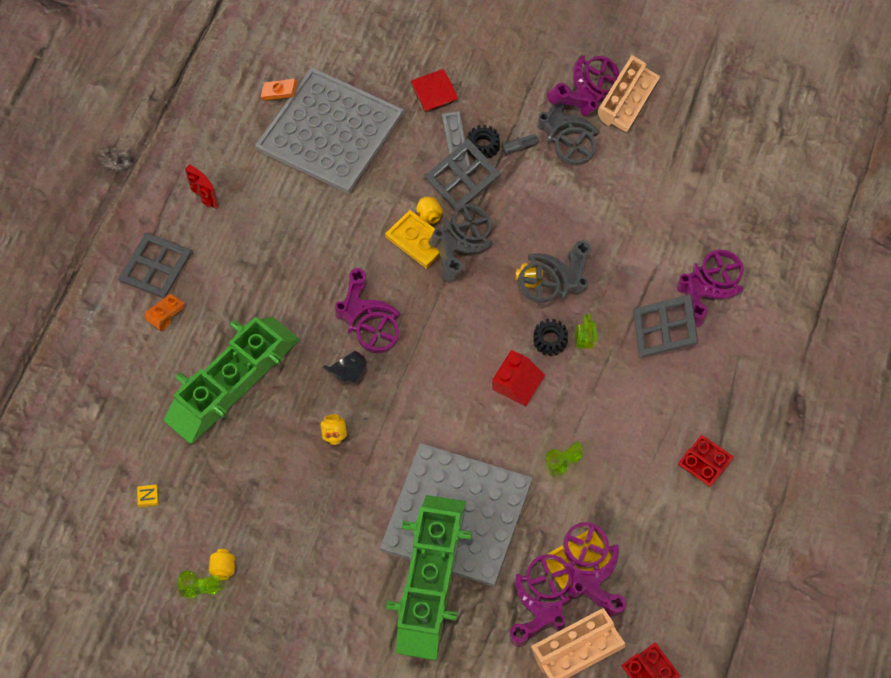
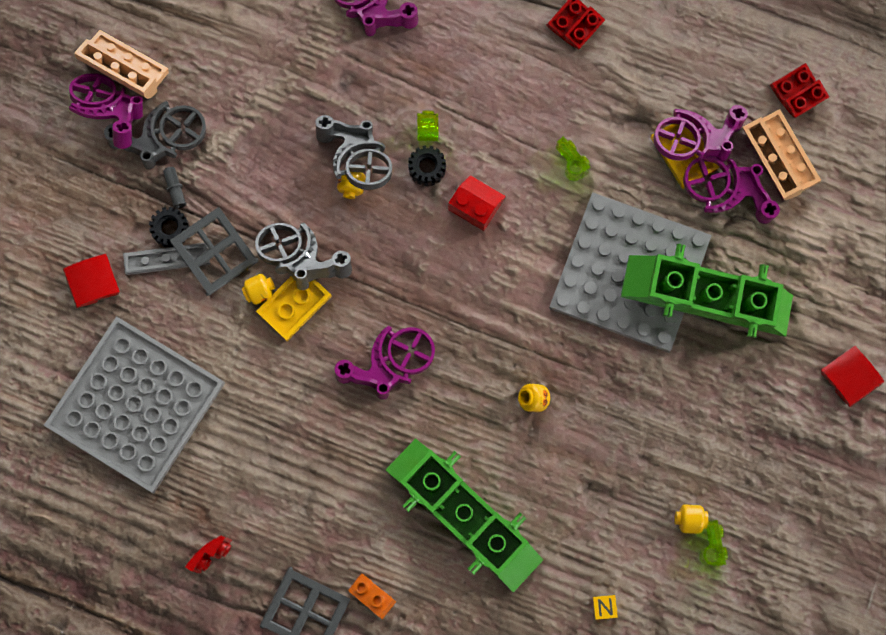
camera: 90 degrees left, 15 degrees up
orange plate [261,79,298,101] -> none
black helmet [322,351,367,384] -> none
dark grey window [633,294,698,359] -> none

